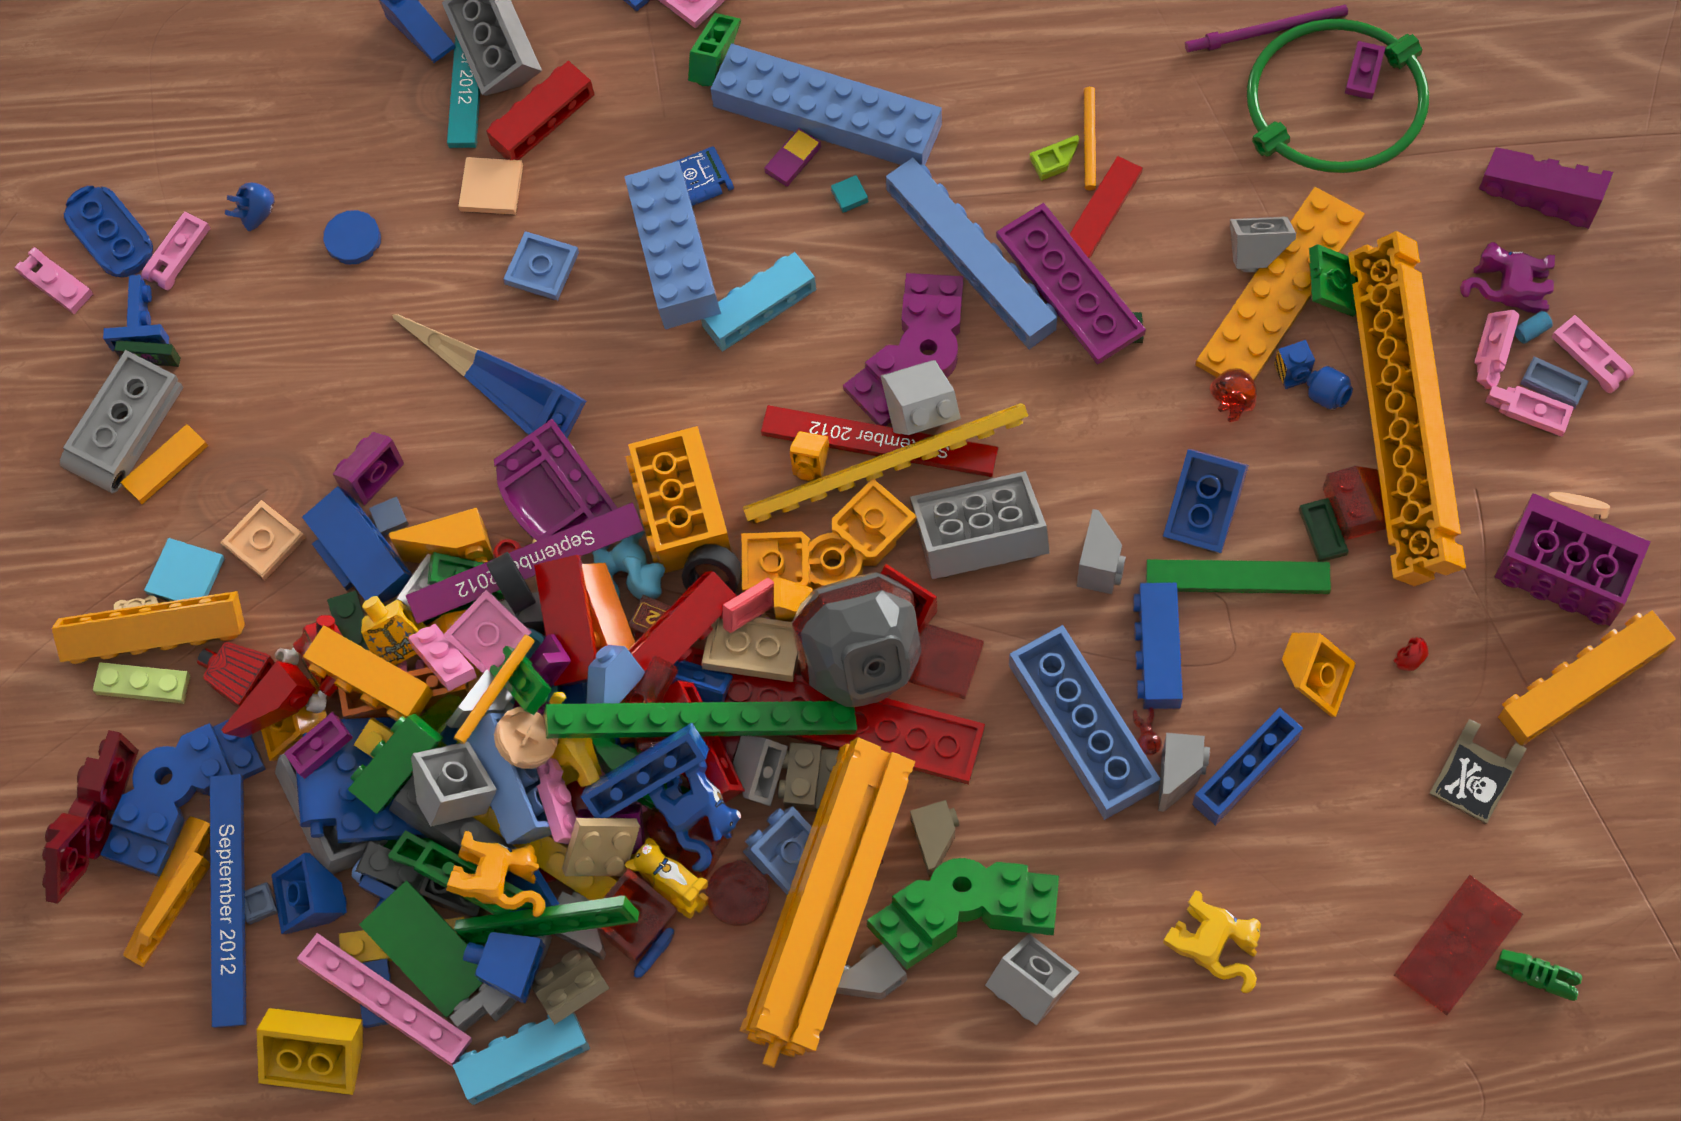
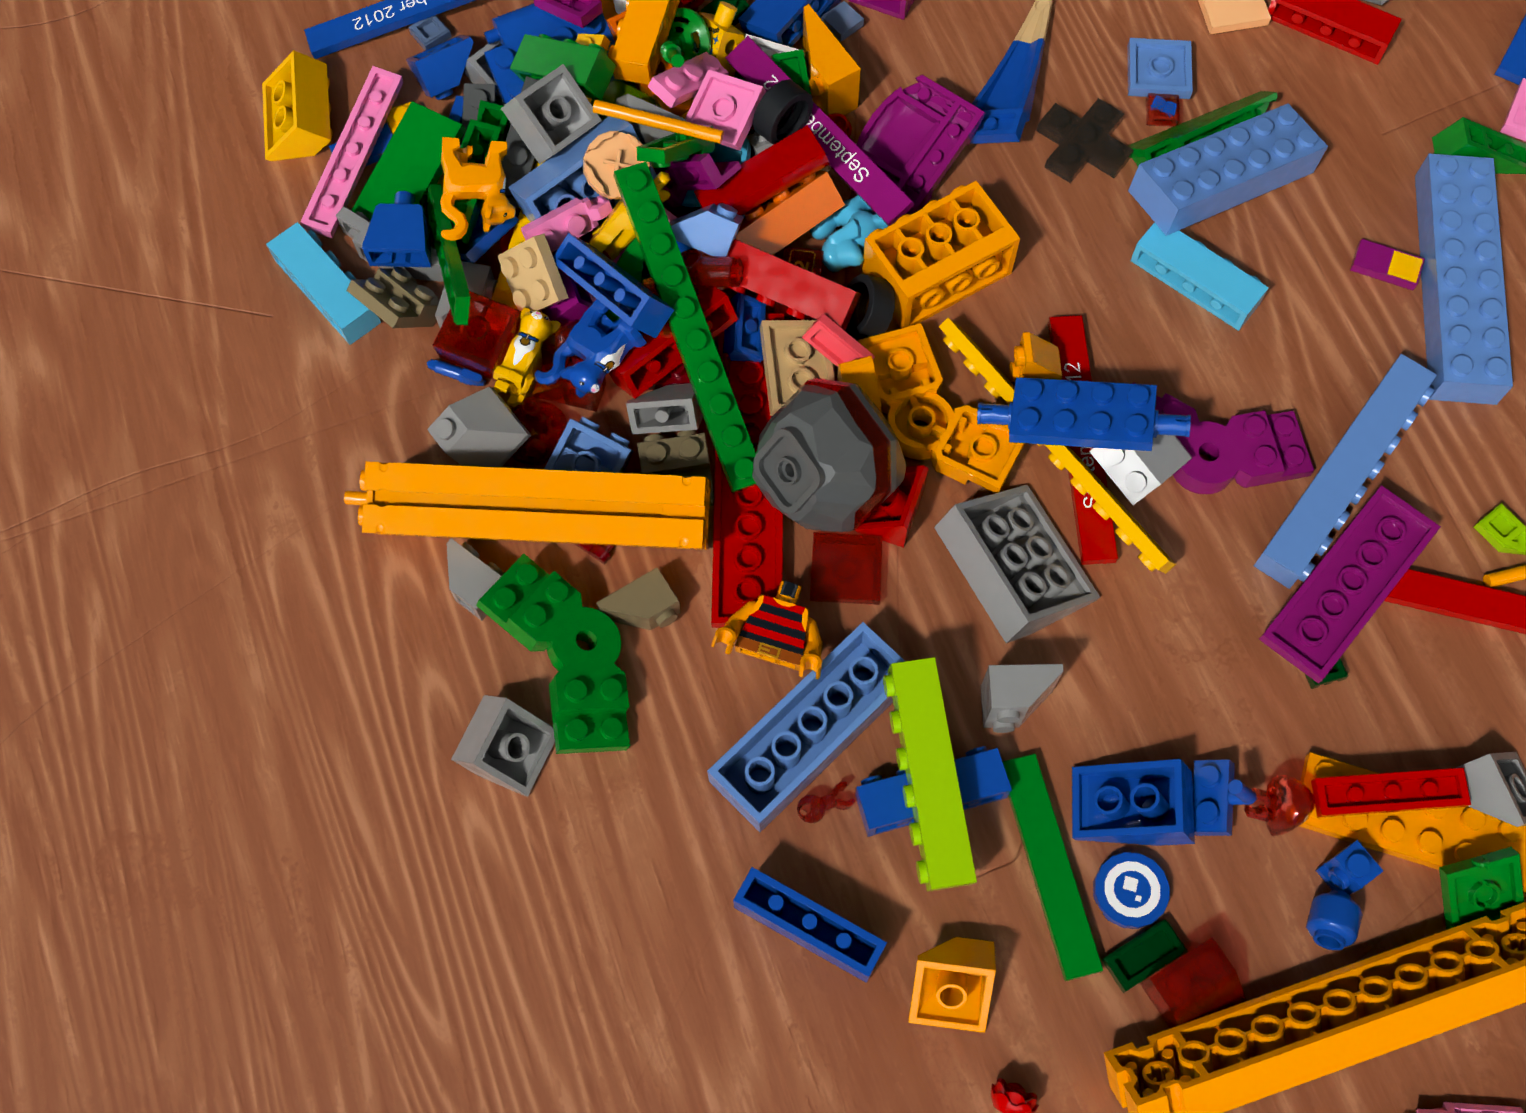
camera: 70 degrees right, 0 degrees up
blue piece [672,146,734,206] -> none
teal tile [831,175,869,213] -> none
light grey slope [1158,733,1210,812] -> none
yellow animal [1163,890,1261,993] -> none
none -> light grey slope [427,386,531,468]
none -> green dish [660,7,711,68]
none -> torso [711,581,823,679]
none -> lime brick [883,657,977,892]
none -> blue plate [977,377,1191,451]
none -> clear smoke plate [1036,98,1134,184]
none -> blue tile [1093,852,1170,929]
none -> green wedge [1126,91,1278,166]
none -> clear red tile [1146,93,1180,127]
none -> blue plate [1193,759,1257,836]
none -> red plate [1311,768,1471,818]

